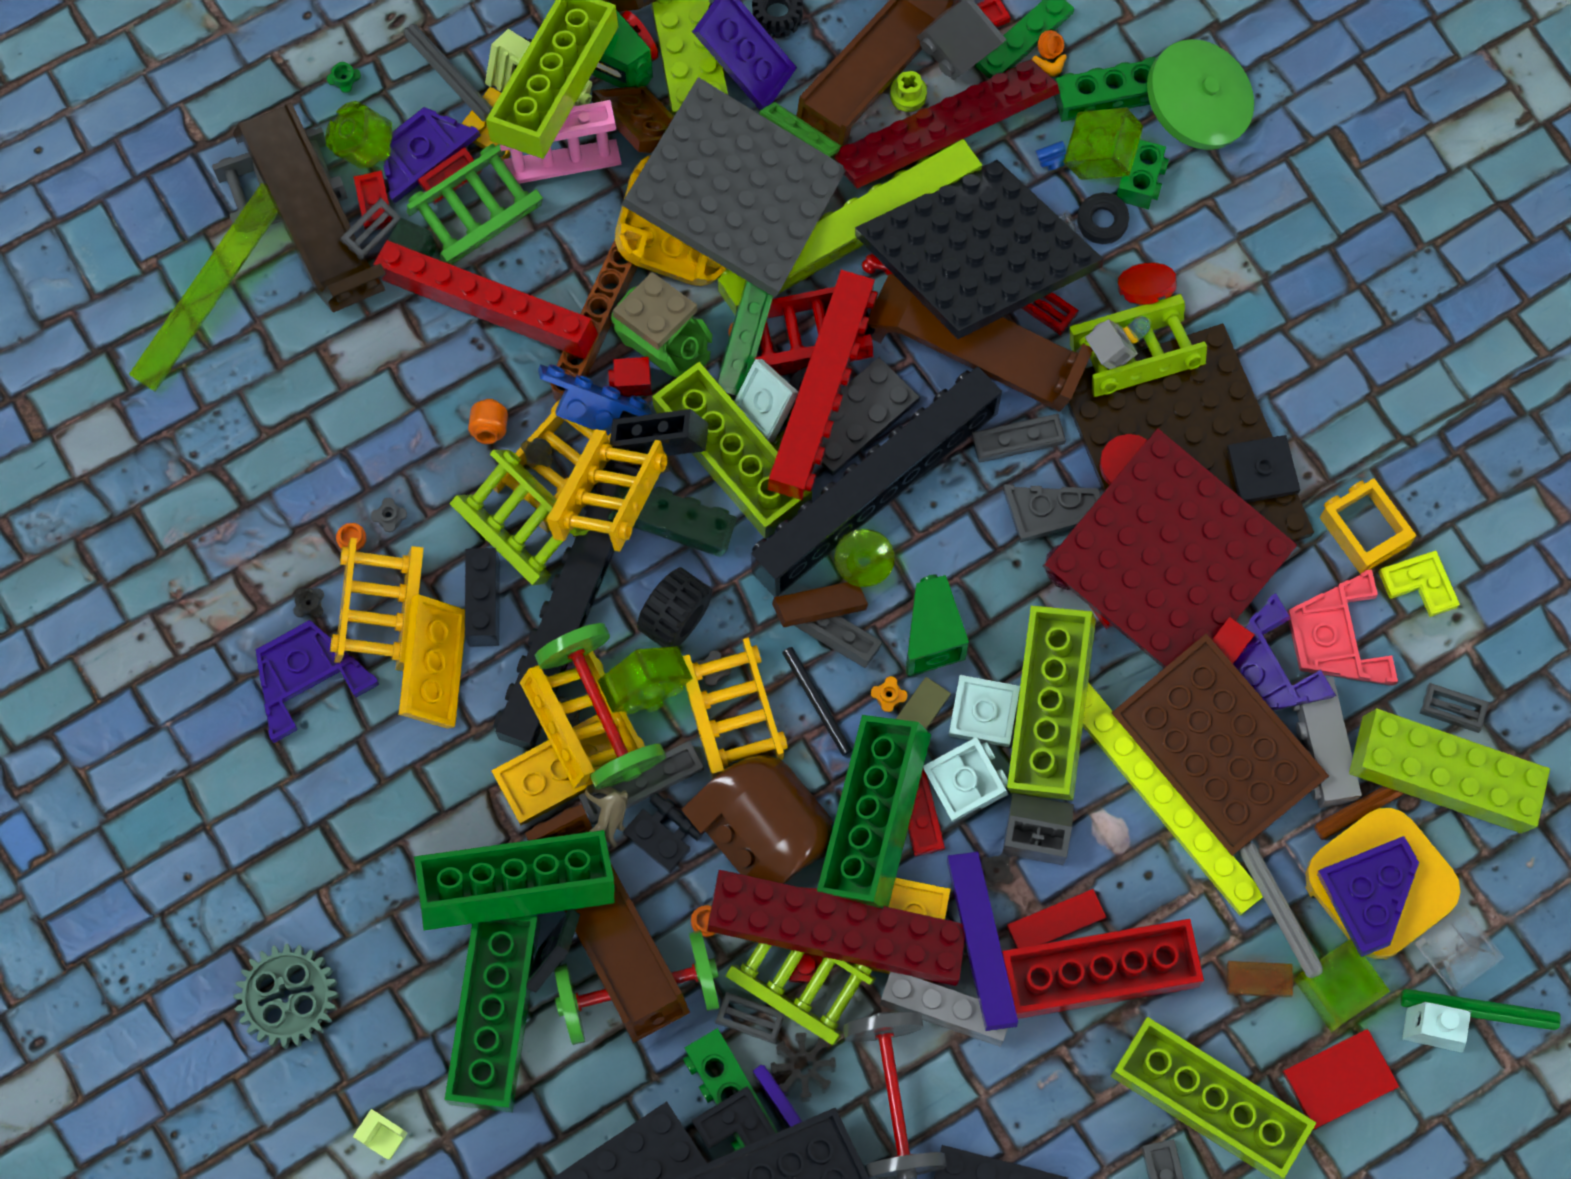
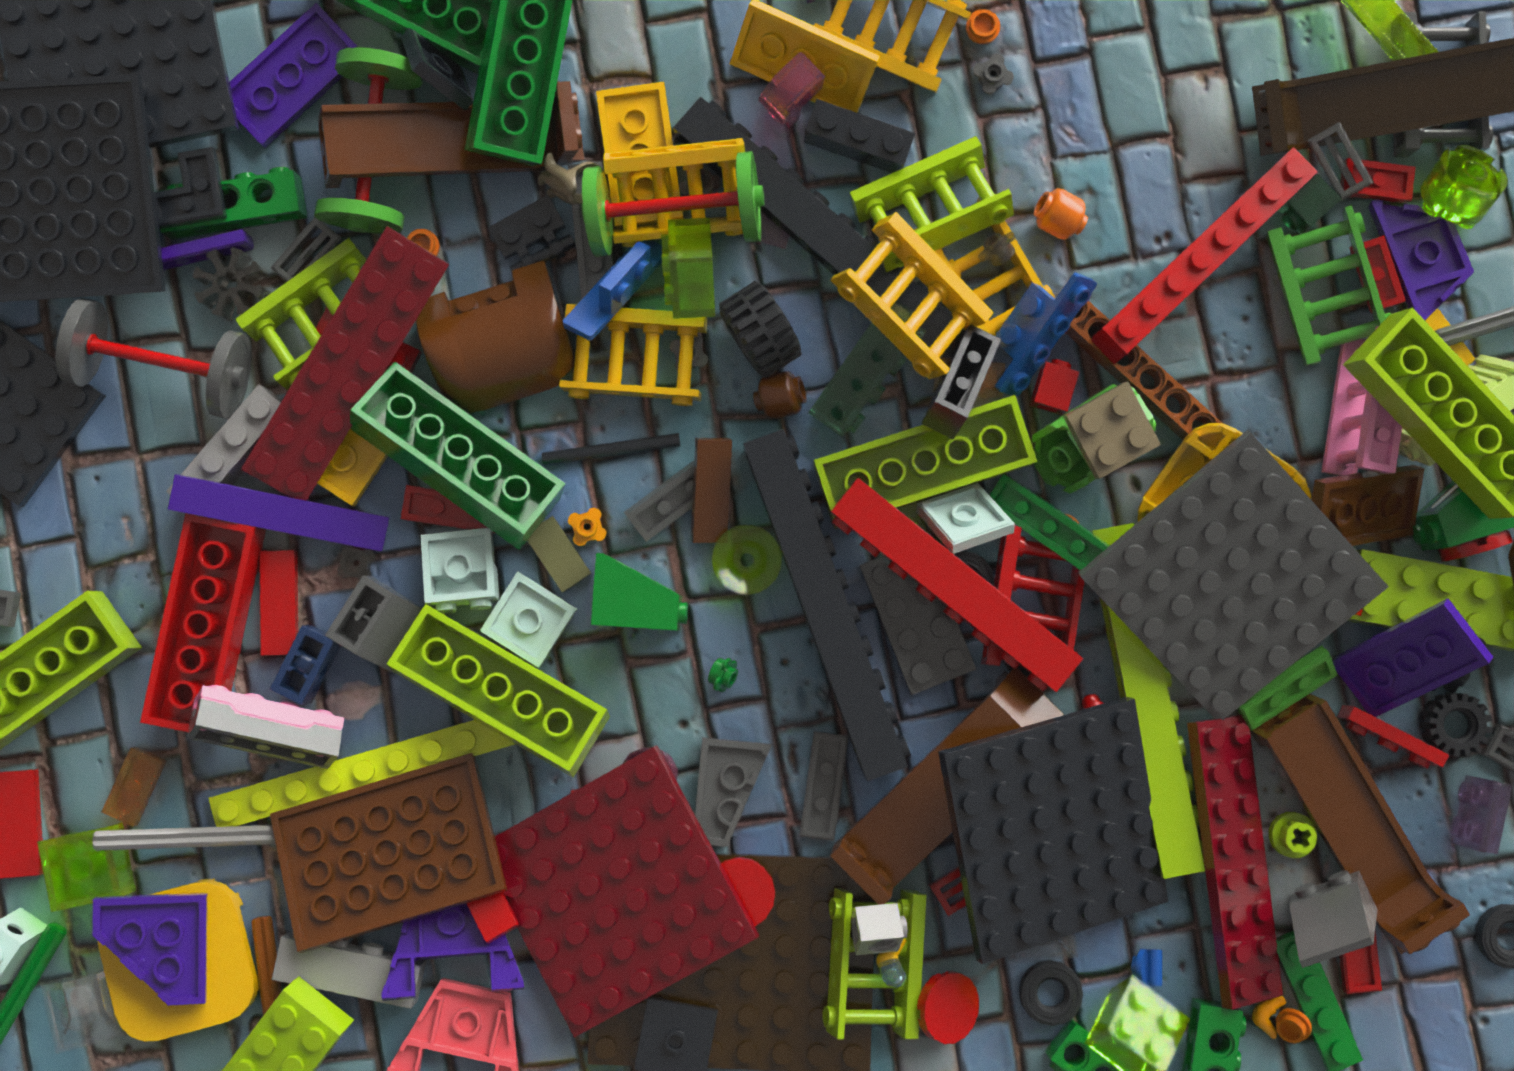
camera: 110 degrees right, 15 degrees up
none -> piece [186,685,344,769]
none -> dark purple plate [230,3,358,148]
none -> dark blue brick [270,625,341,705]
none -> blue bracket [563,240,668,341]
none -> green plate [708,658,738,693]
none -> reddish brown head [753,371,807,420]
none -> clear pink brick [758,52,825,128]
none -> red plate [1337,705,1449,769]

